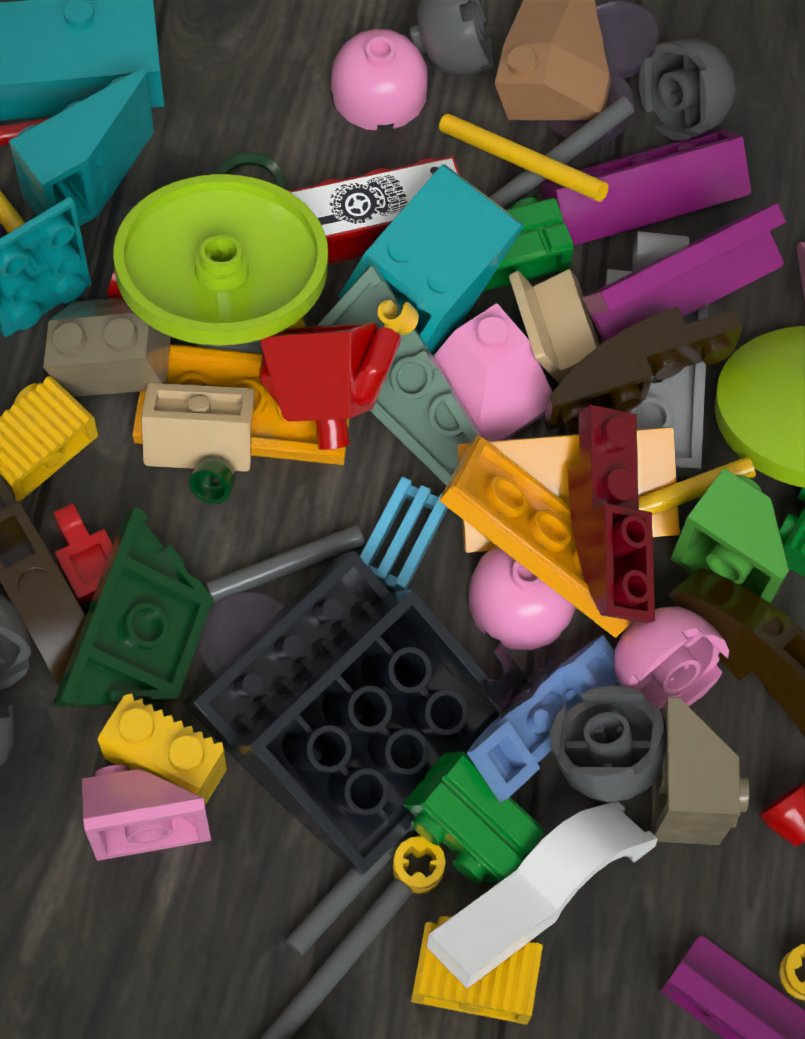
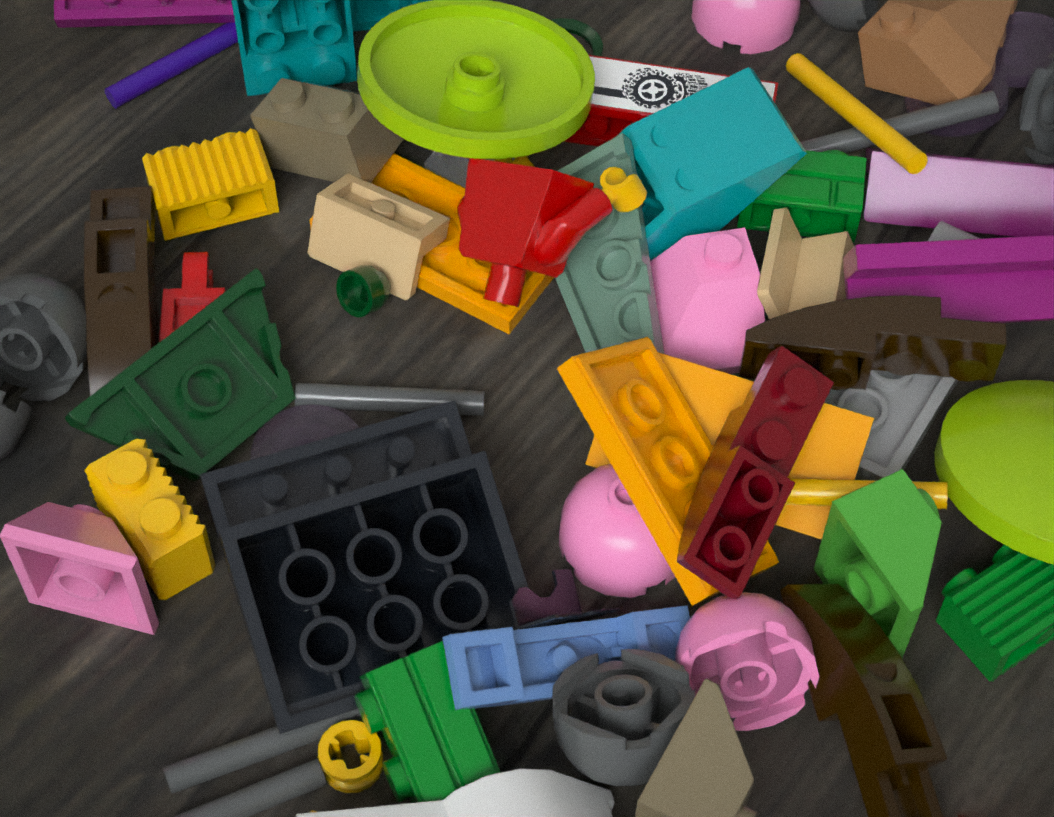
camera: 30 degrees right, 10 degrees down
medium azure tile [360,477,448,591] -> none

